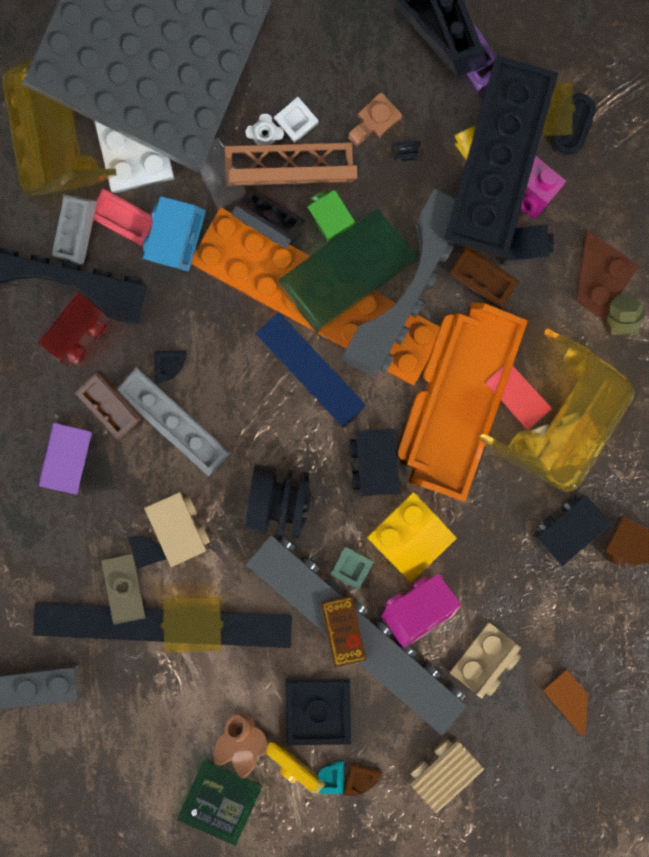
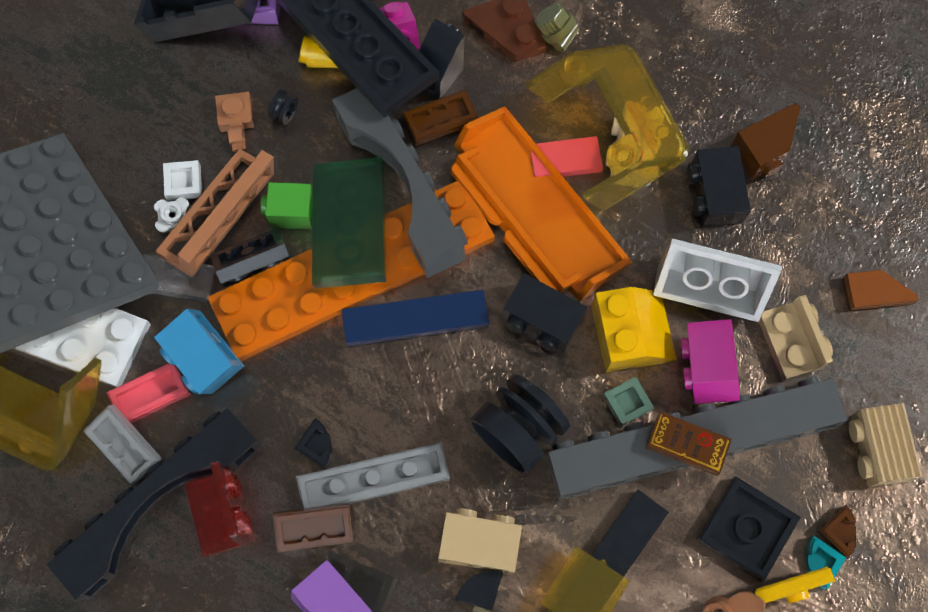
camera: 60 degrees left, 15 degrees down
none -> white slope [653,239,782,322]

